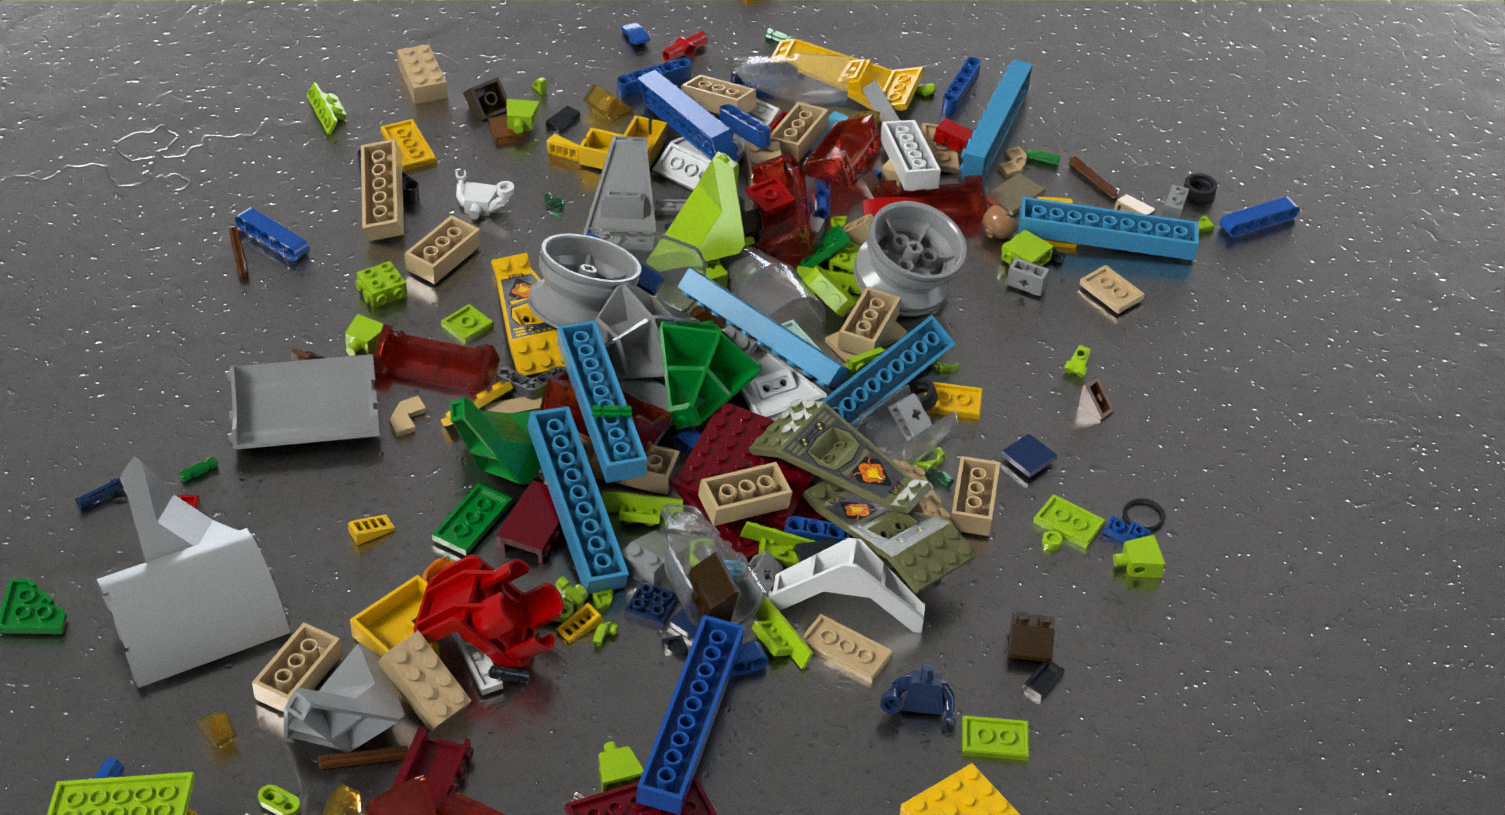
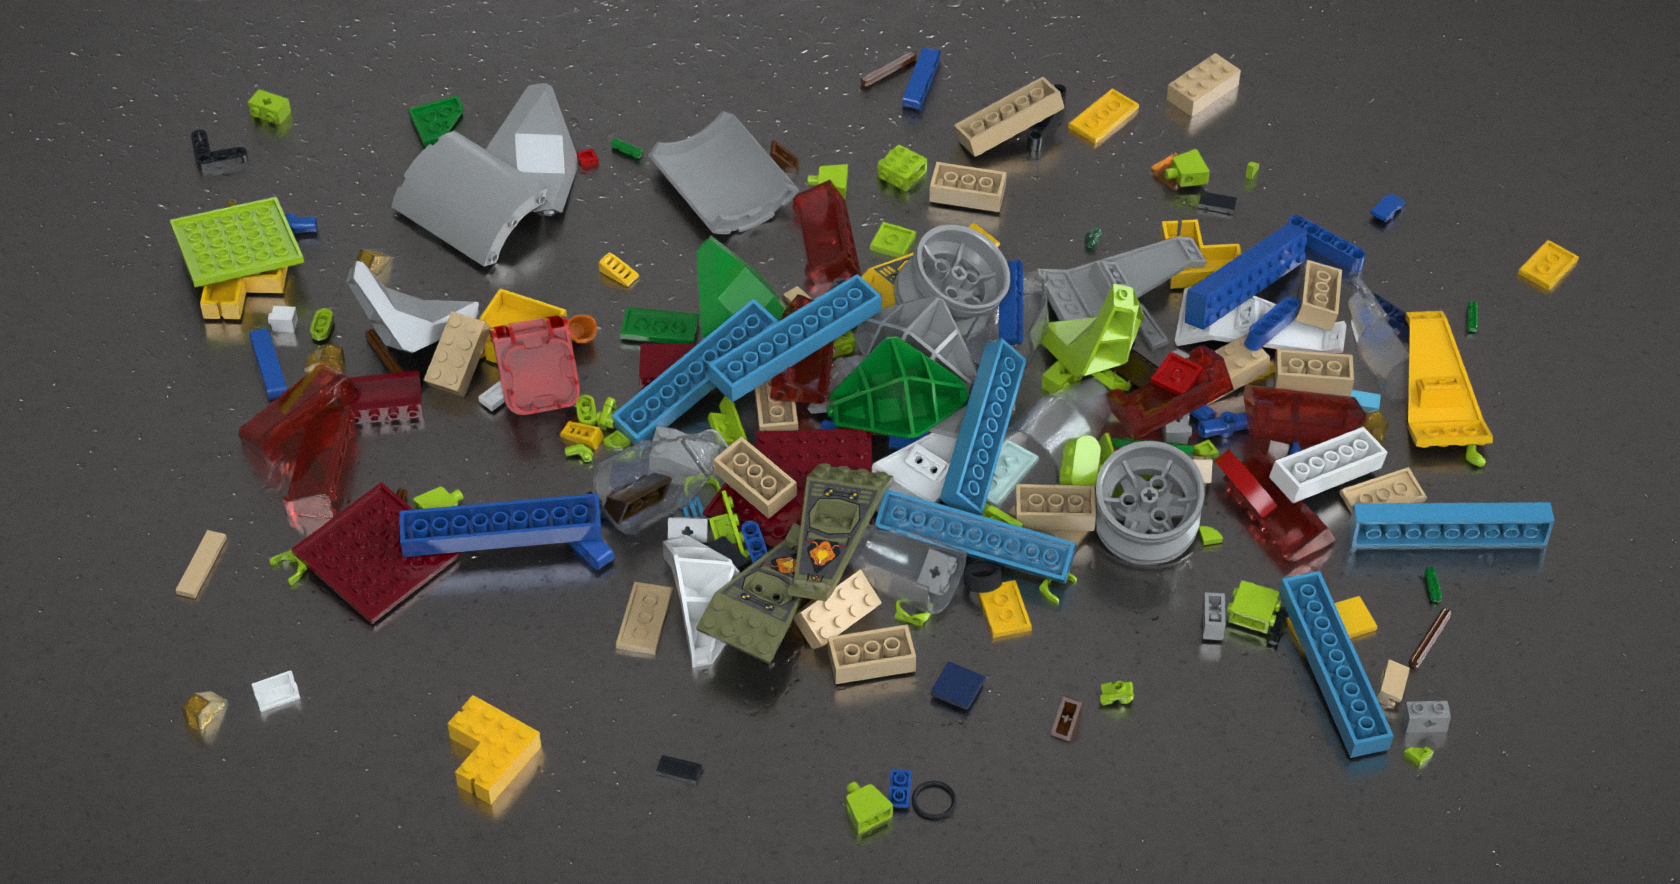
camera: 70 degrees right, 5 degrees up
dark blue pin [75,477,124,510] -> none
tan brick [252,622,342,712] -> none
lime bracket [307,82,347,135] -> none
tan tile [389,396,426,437] -> none
yellow plate [441,381,513,426] -> none
white torso [456,170,514,219] -> none
dark brown slope [463,77,508,120] -> none
black axle [488,665,530,684] -> none
yellow slope [547,134,580,161] -> none
clear yellow slope [583,84,634,121] -> none
green axle [592,405,632,418] -> none
red piece [662,31,708,62] -> none
lime bracket [751,596,814,669] -> none
light grey tile [862,80,901,122] -> none
dark blue torso [880,663,956,727] -> none
clear green arm [925,467,954,487] -> none
red brick [933,118,973,154] -> none
blue beam [942,57,981,114] -> none
lime tile [962,715,1029,761] -> none
medium nougat cylinder [982,205,1018,239] -> none
dark tan tile [985,173,1045,216] -> none
tan tile [998,146,1028,179] -> none
dark brown slope [1009,612,1055,662] -> none
lime tile [1033,494,1106,549] -> none
lime tile [1042,531,1063,551] -> none
tan plate [1079,265,1145,314] -> none
black tyre [1184,173,1217,204] -> none
blue beam [1219,197,1300,237] -> none

